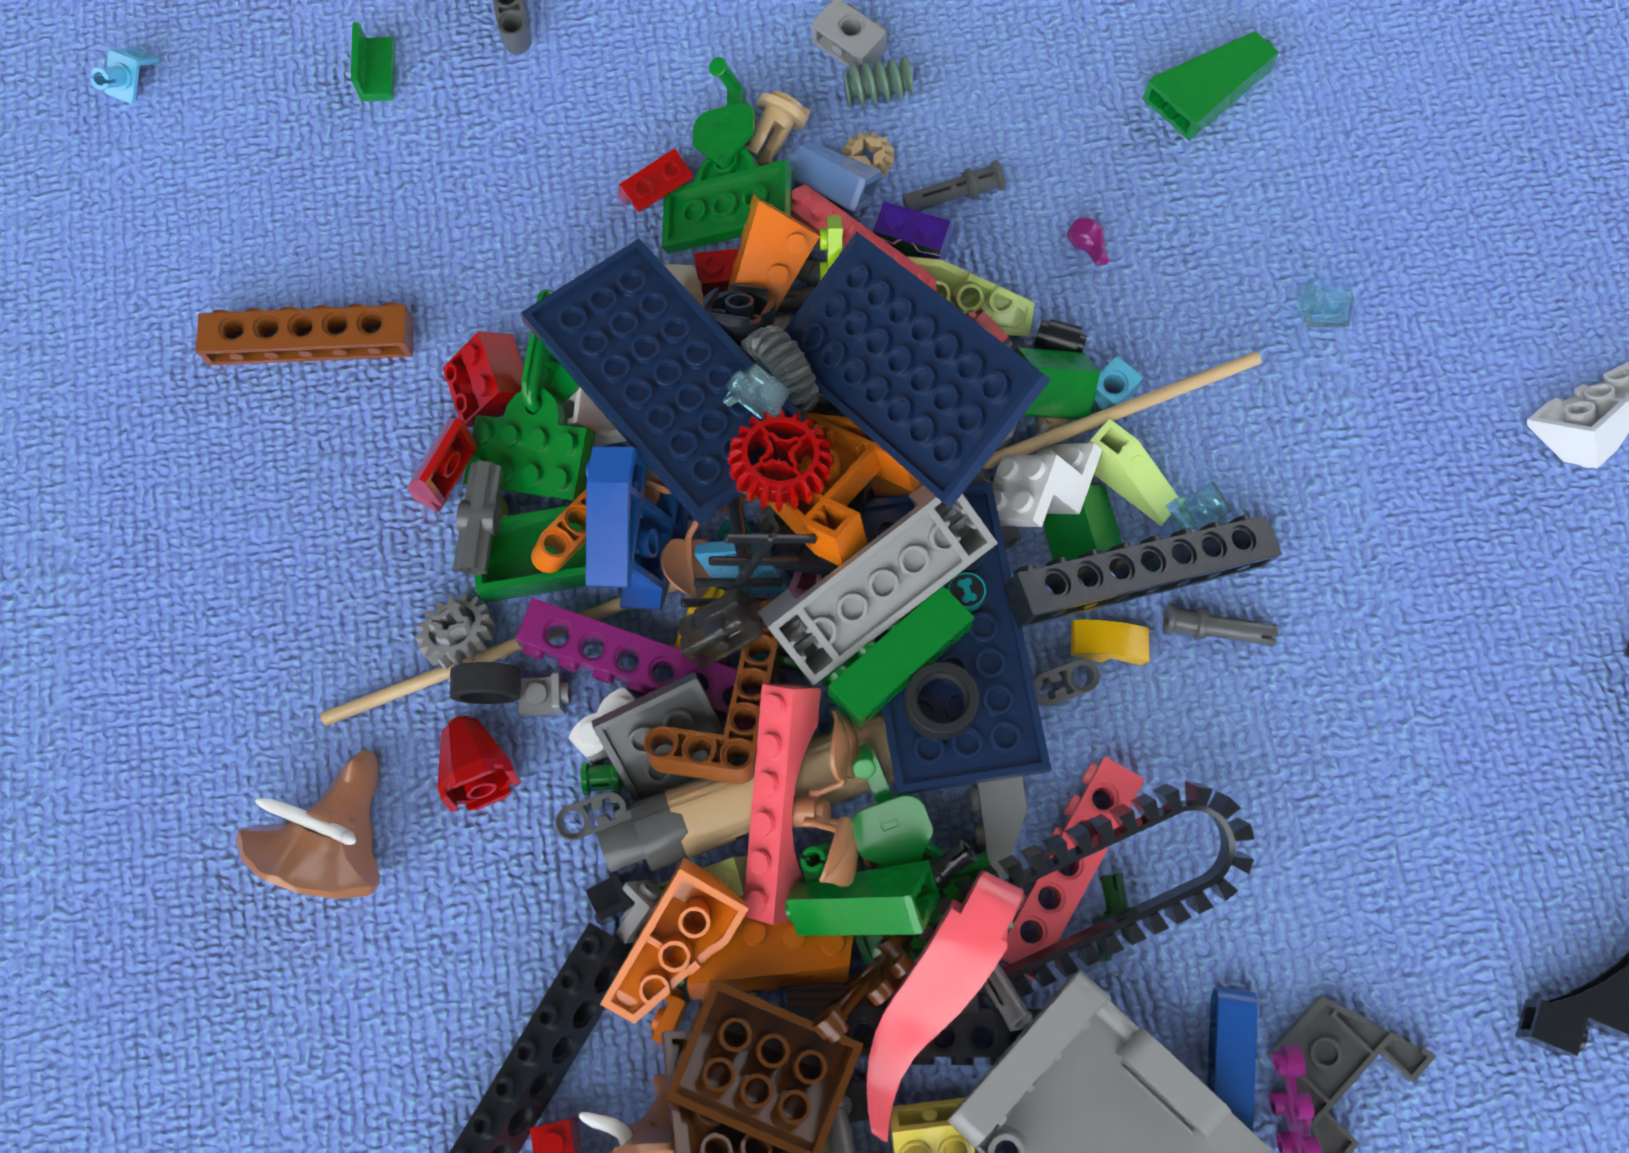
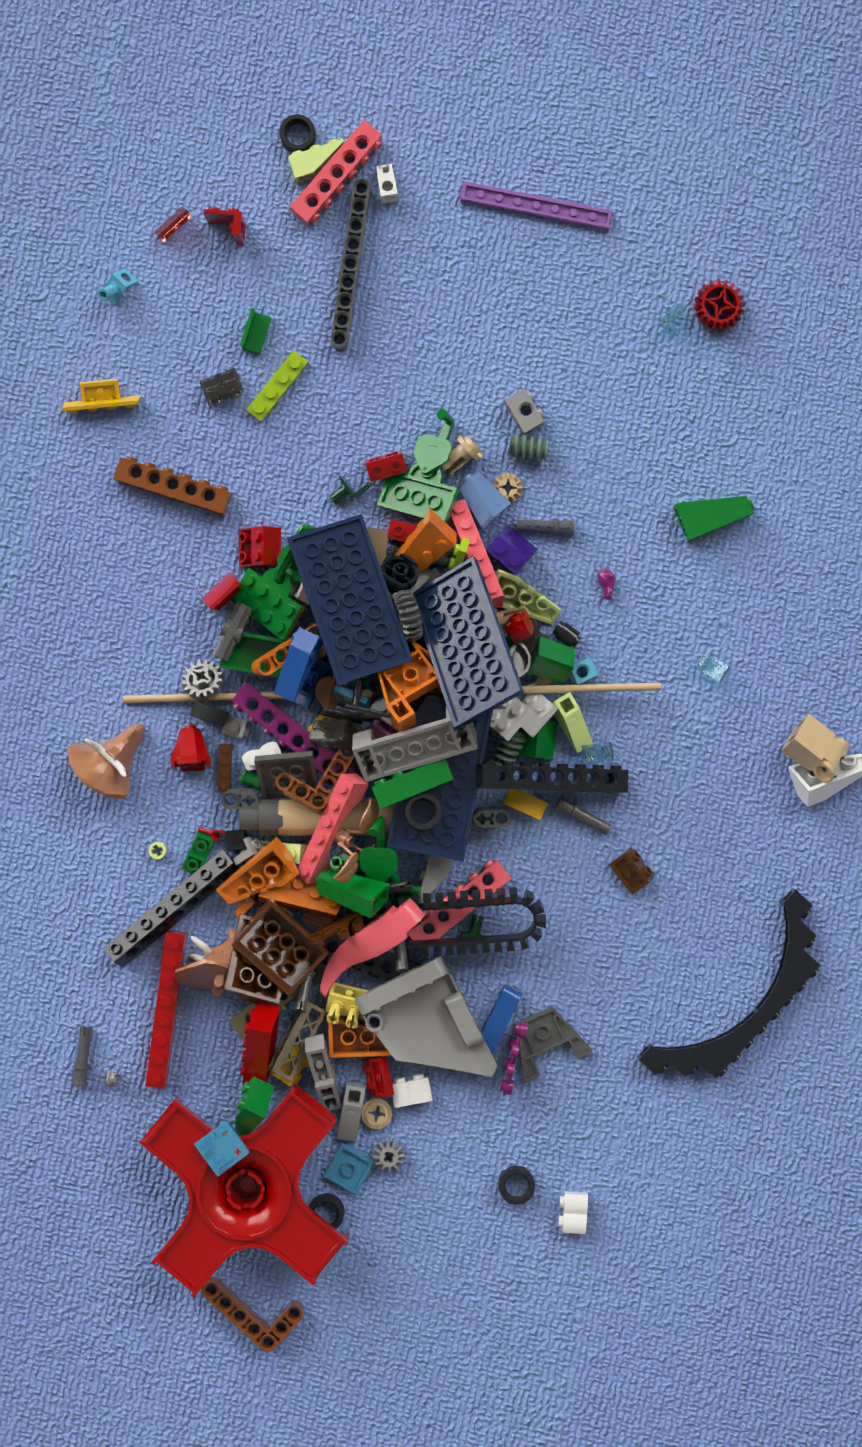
camera: 20 degrees right, 15 degrees up
clear light blue bracket [723,364,791,420] -> none
red gear [728,409,833,512] -> none
tile [947,572,986,612] -> none
none -> yellow bracket [62,378,141,413]
none -> yellowish green bush [148,842,167,859]
none -> green slope [181,831,215,874]
none -> red hand [198,827,226,841]
none -> clear smoke brick [199,368,244,406]
none -> reddish brown piece [218,743,233,792]
none -> lime plate [246,350,309,423]
none -> dark green bracket [329,476,373,505]
none -> sand green piece [492,729,528,765]
none -> reddish brown bracket [609,847,654,894]
none -> tan piece [781,714,850,783]

